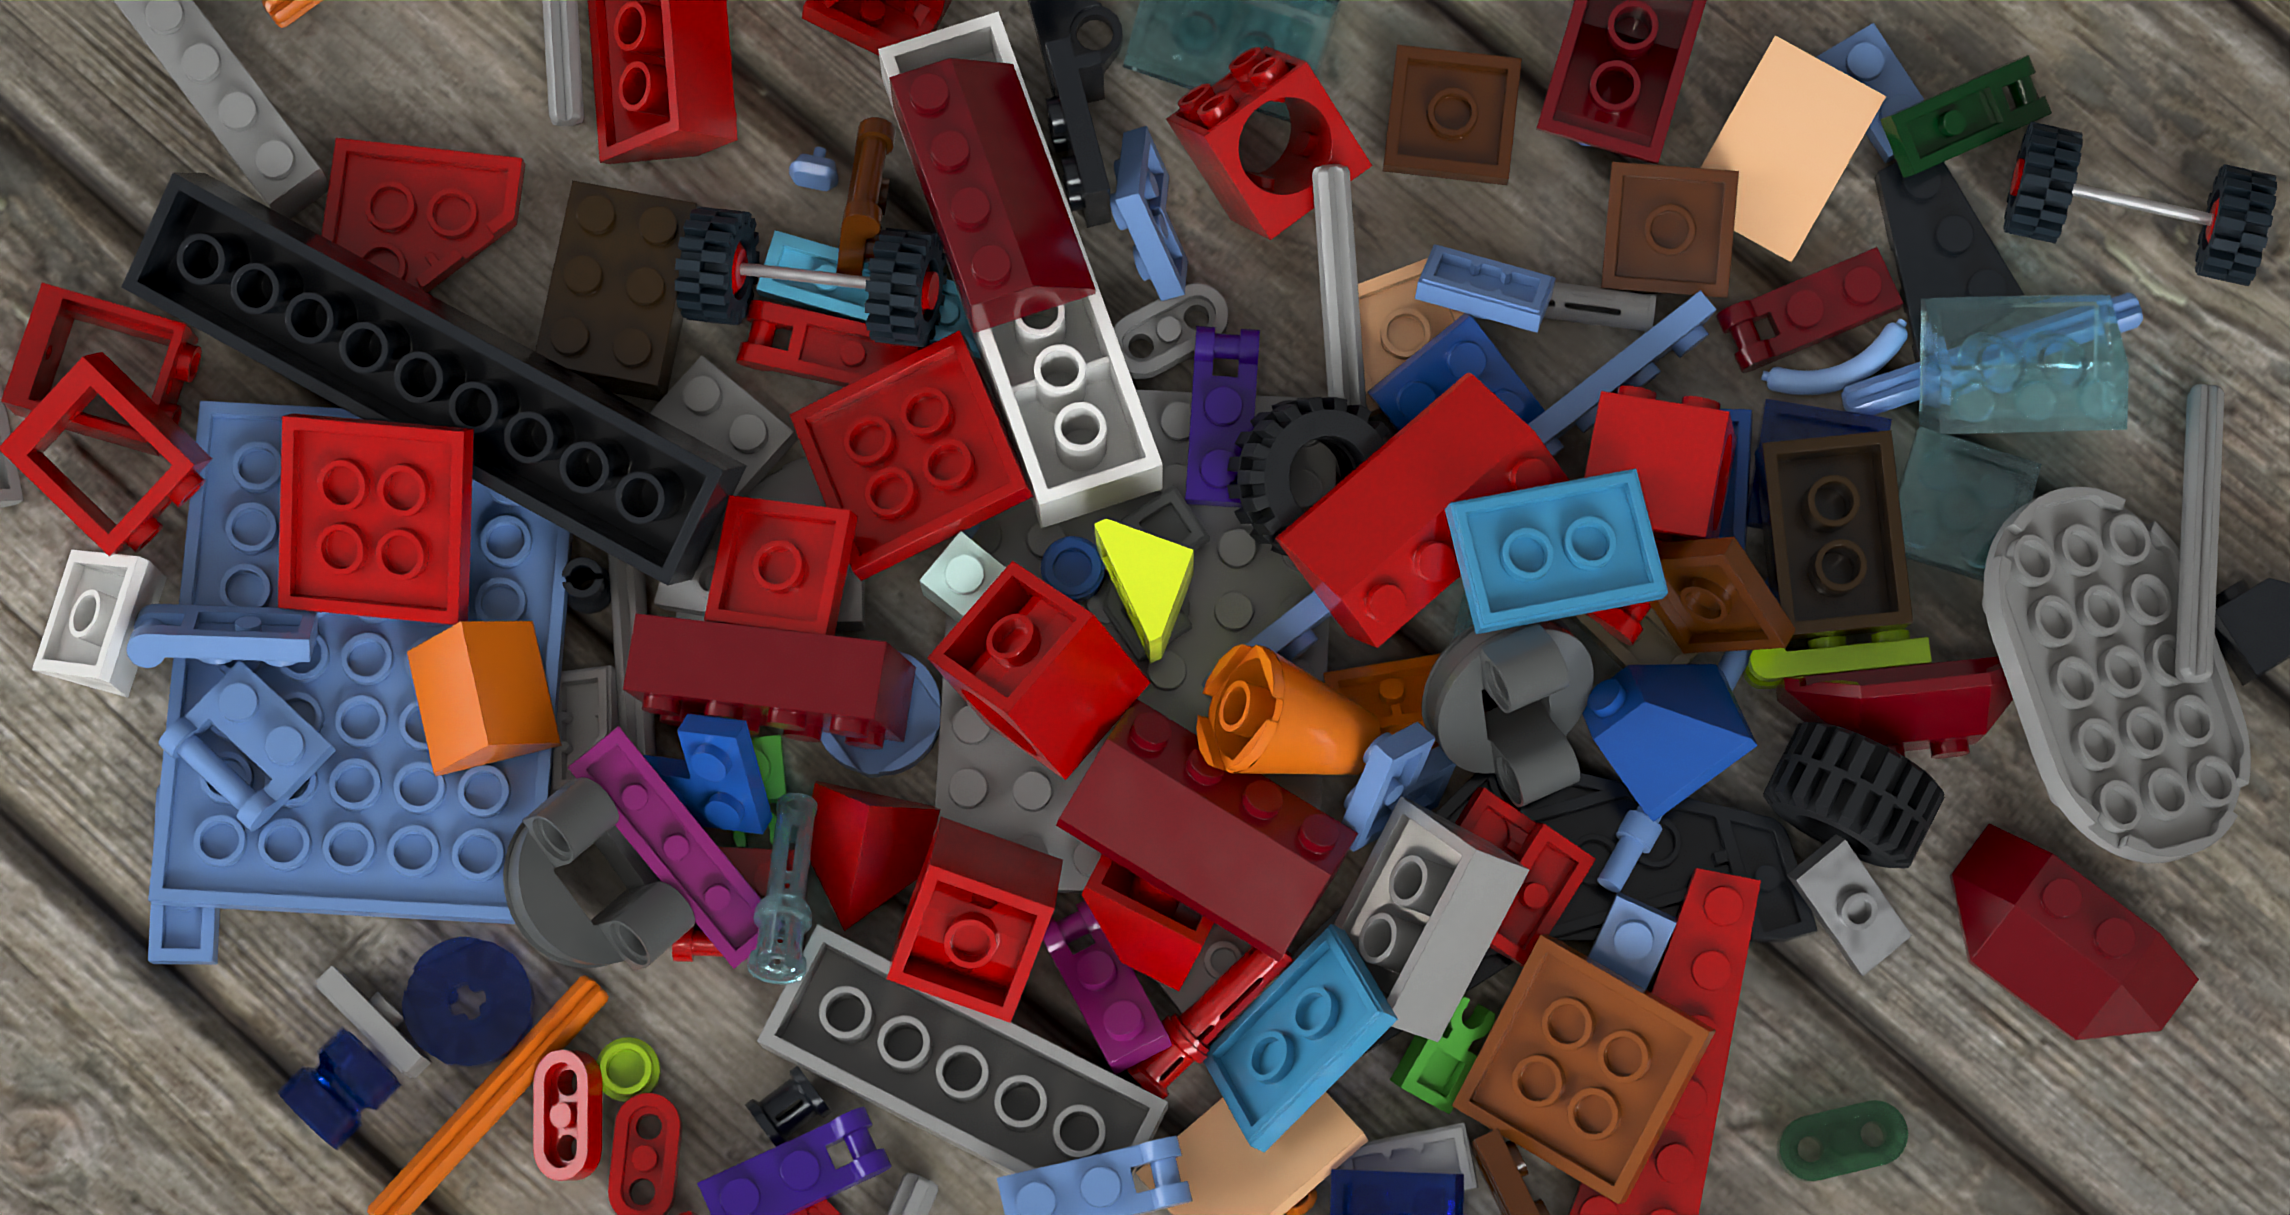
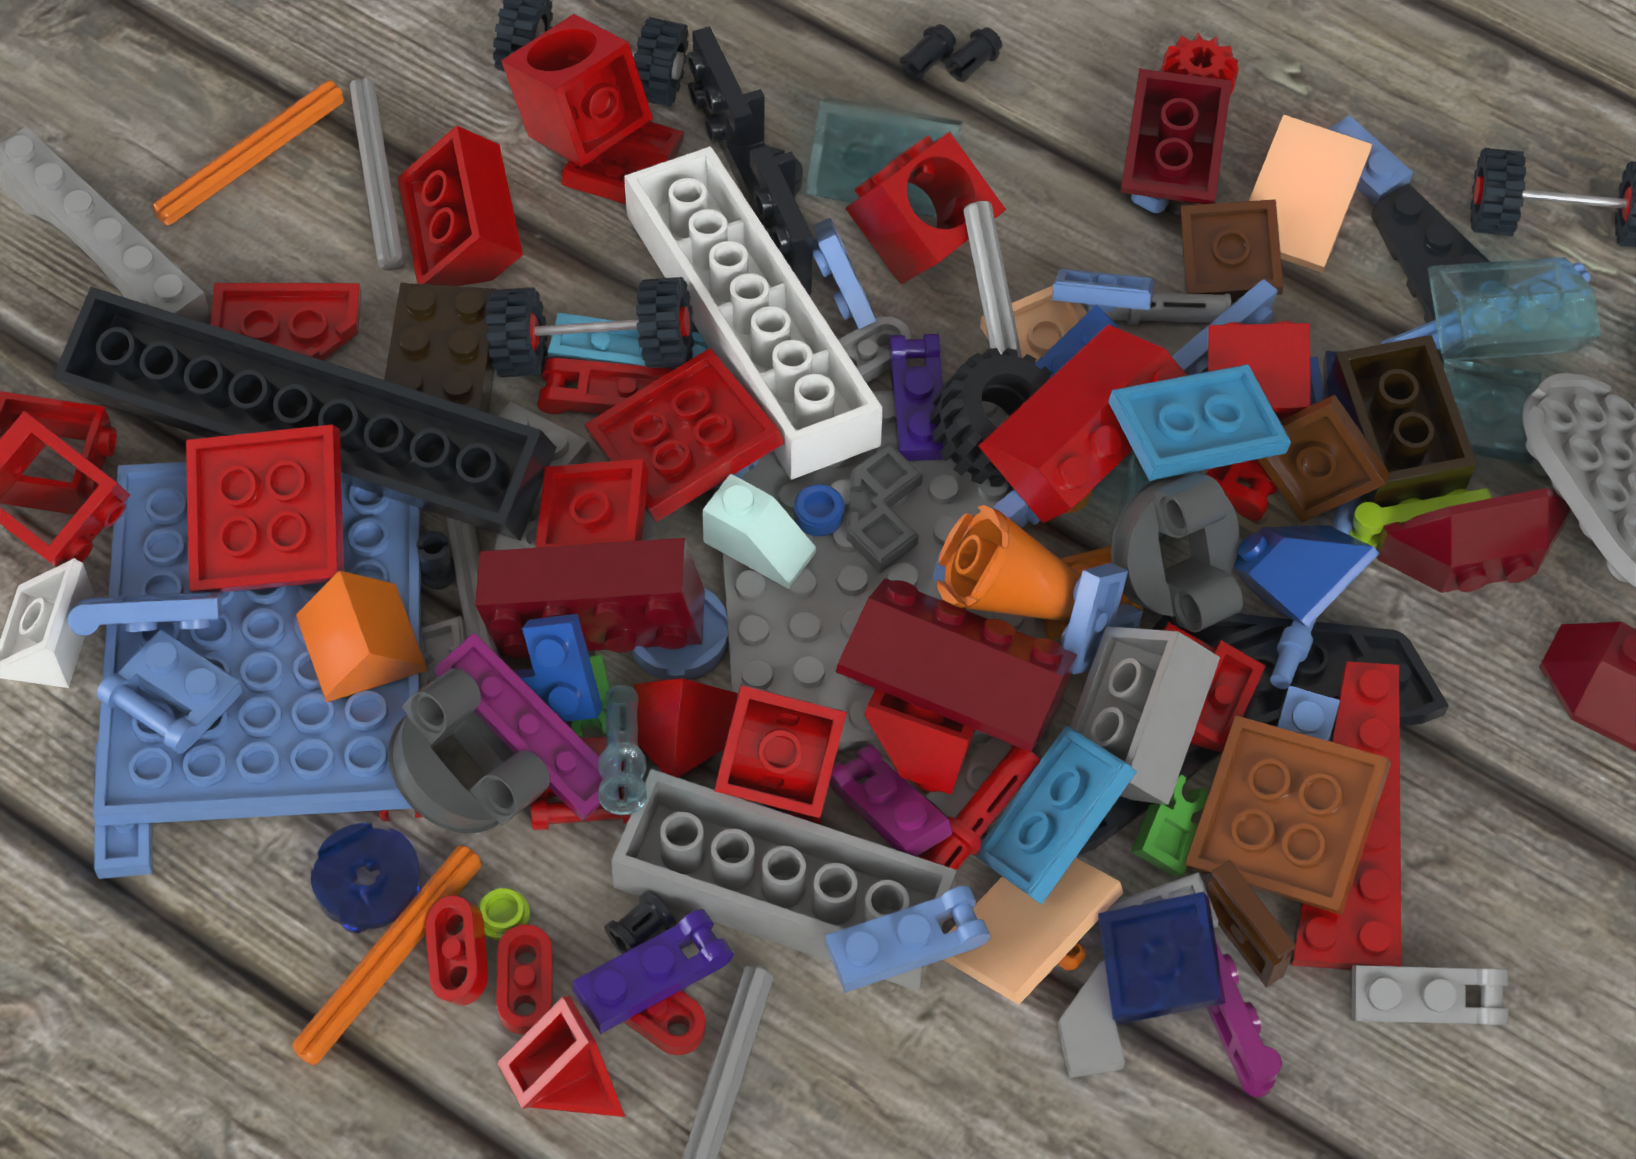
camera: 10 degrees left, 20 degrees down
clear blue wheel [277,1026,403,1151] -> none
light grey plate [316,965,432,1079] -> none
medium blue rock [789,147,838,191] -> none
reddish brown plate [836,117,896,276] -> none
dark red slope [889,58,1096,333] -> none
red brick [927,560,1151,780] -> none
neon yellow slope [1094,518,1194,664] -> none
reddish brown plate [1383,44,1522,185] -> none
dark red plate [1716,247,1903,373] -> none
light blue piece [1761,318,1908,395] -> none
black tyre [1763,722,1945,869] -> none
clear green plate [1776,1100,1908,1183] -> none
flat silver plate [1787,834,1912,976] -> none
dark green plate [1880,55,2052,178] -> none

